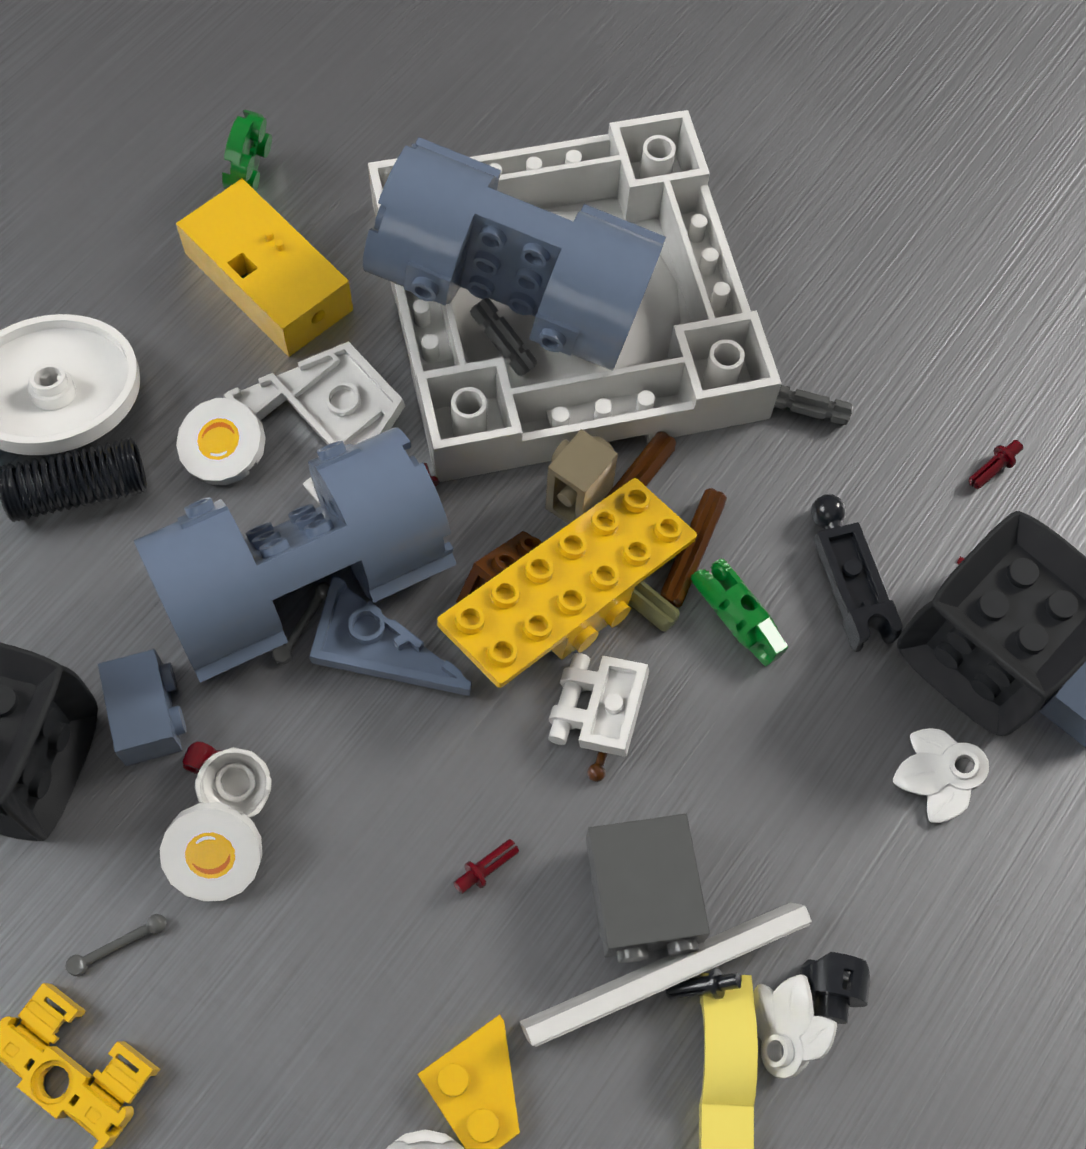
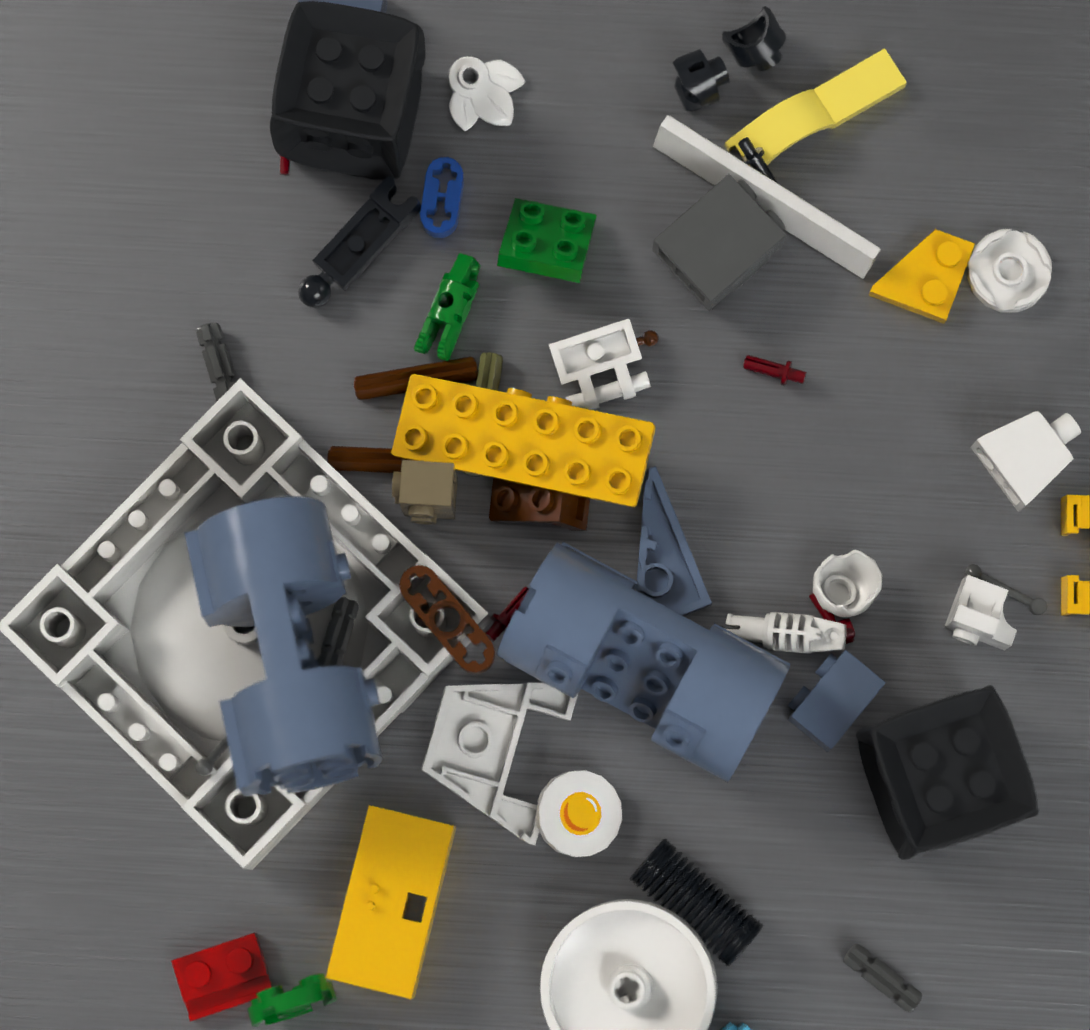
camera: 115 degrees left, 15 degrees up
white tile [159,802,263,902] -> none
white plate [753,975,837,1079] -> none
dark red piece [969,440,1023,489] -> none
none -> red plate [171,933,272,1022]
none -> reddish brown beam [399,565,495,674]
none -> blue beam [420,157,464,238]
none -> green plate [497,198,597,283]
none -> black piece [722,7,786,71]
none -> white hinge [726,612,847,654]
none -> white brick [944,575,1017,651]
none -> white torso [971,411,1081,512]

